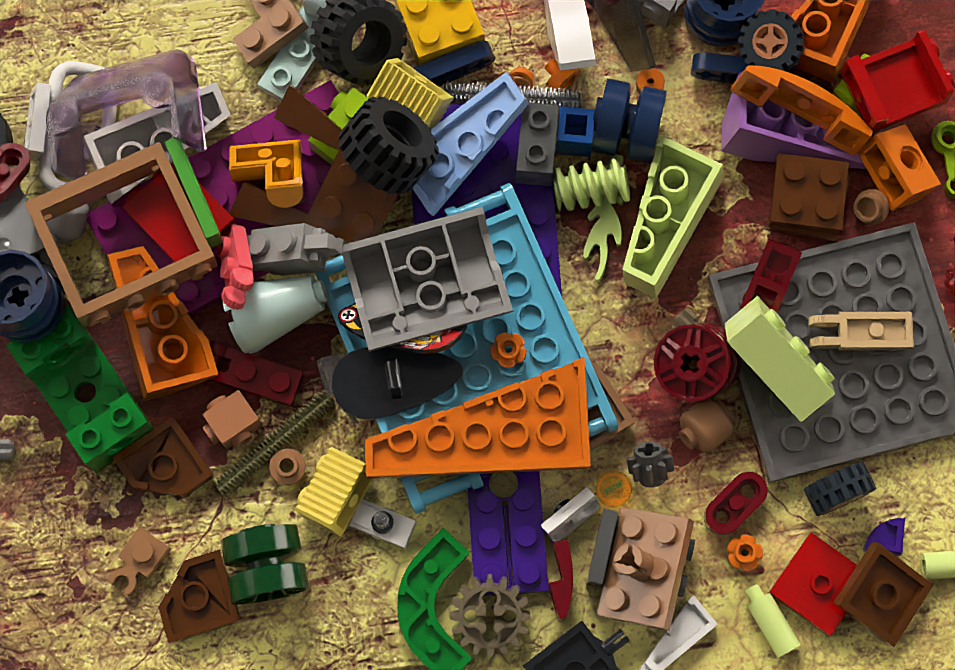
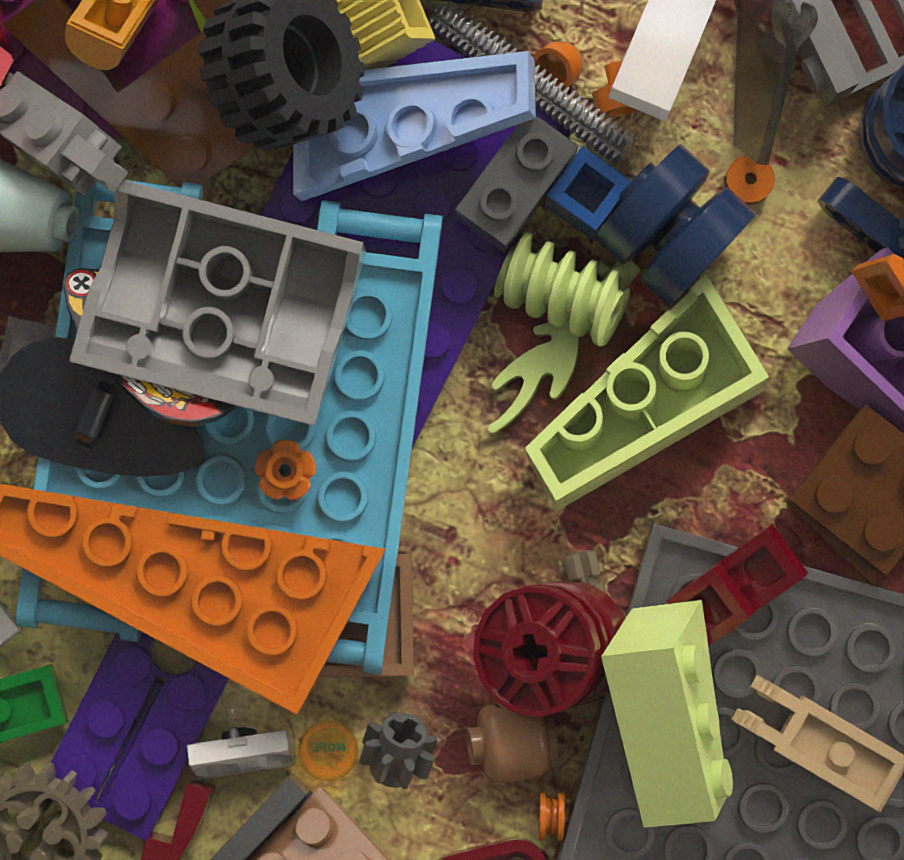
camera: 30 degrees right, 10 degrees up
none -> orange piece [538,792,565,841]

